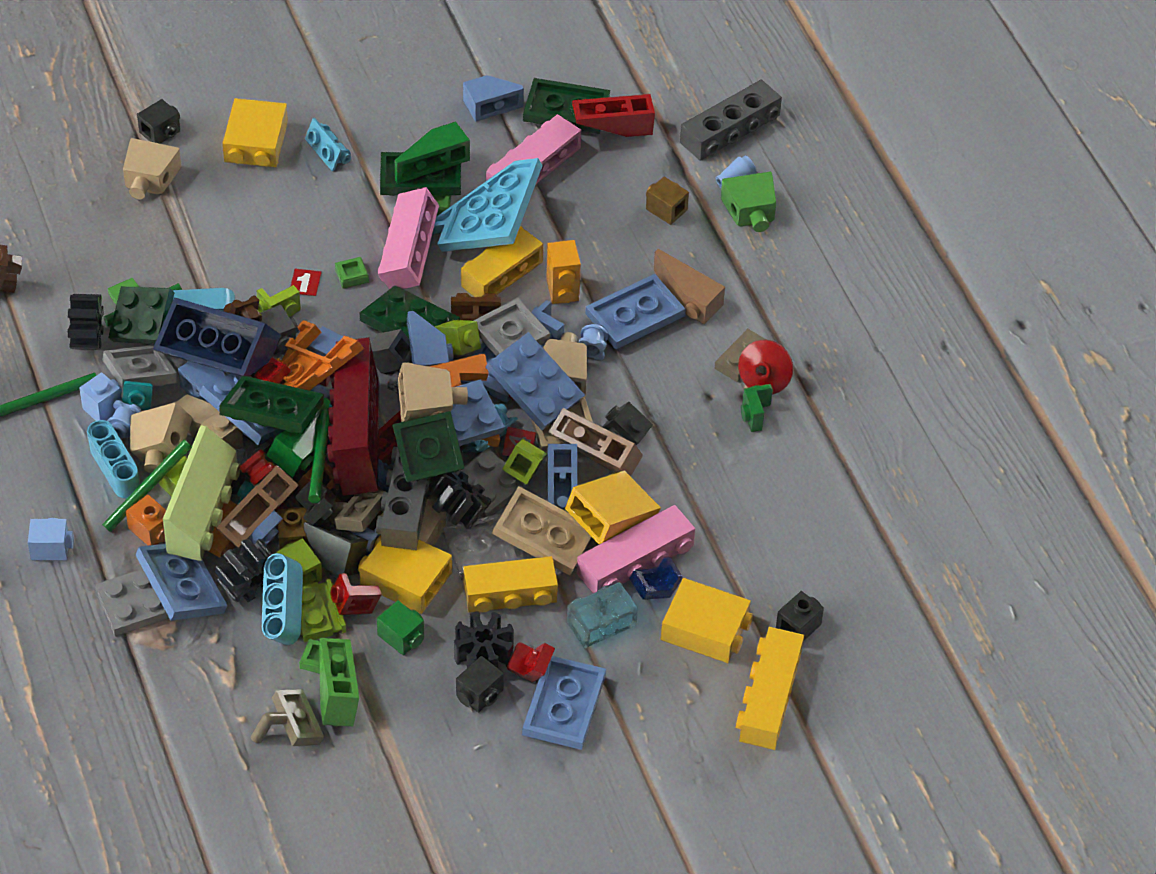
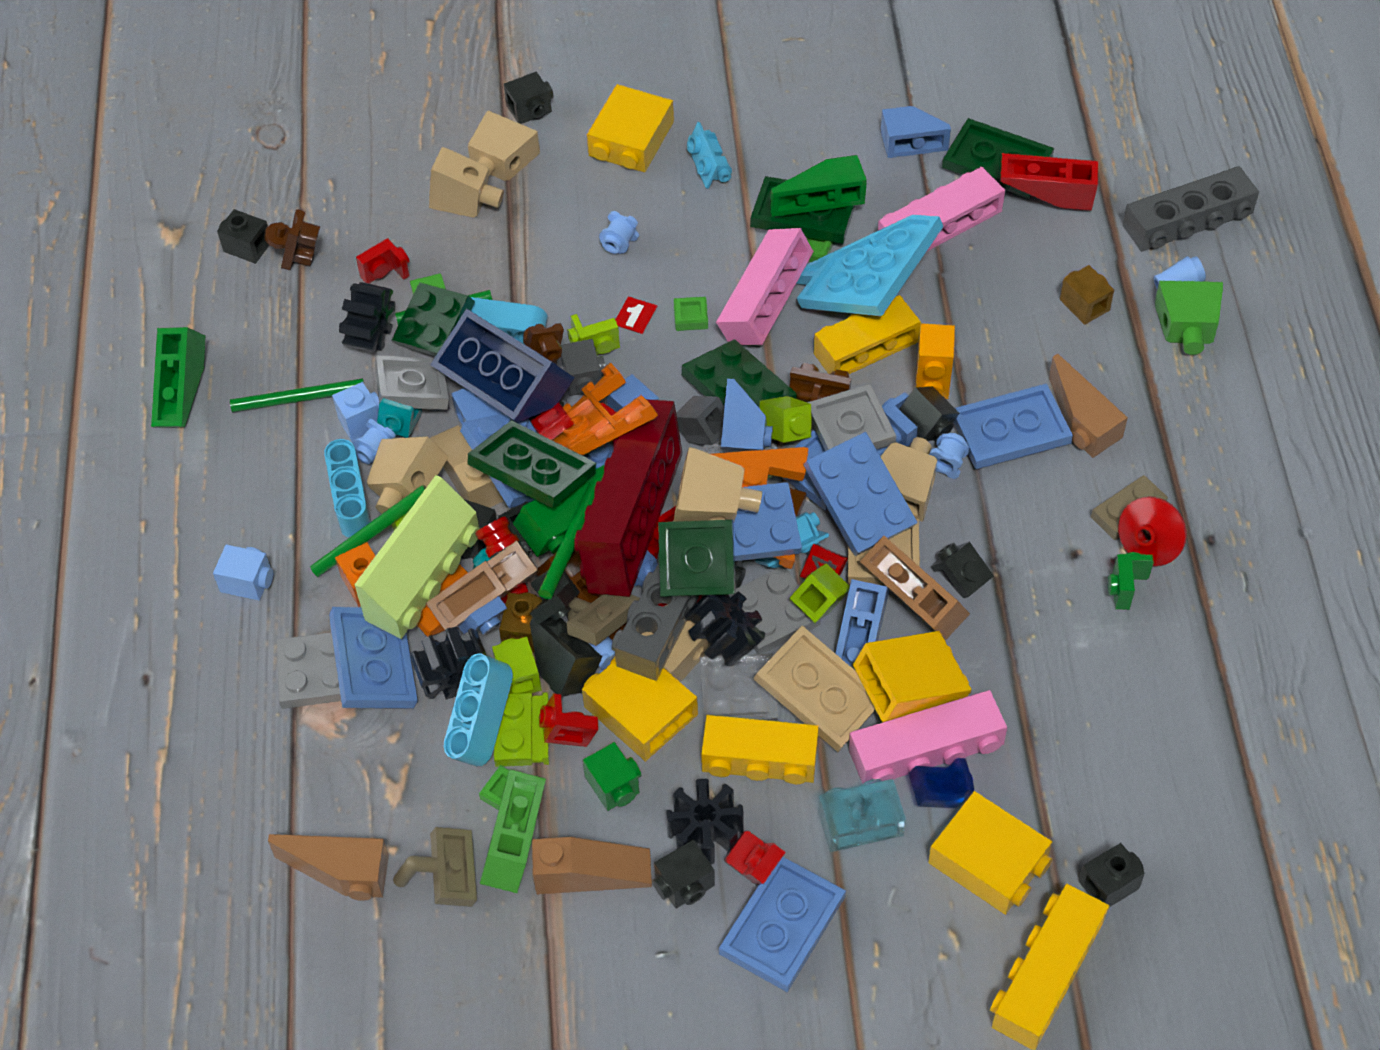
camera: 20 degrees right, 5 degrees up
none -> medium nougat slope [268,834,389,901]
none -> red bracket [356,238,410,284]
none -> tan torso [429,147,504,218]
none -> medium nougat slope [532,837,652,894]
none -> light blue brick [599,211,639,254]
none -> pearl dark grey brick [899,386,960,440]

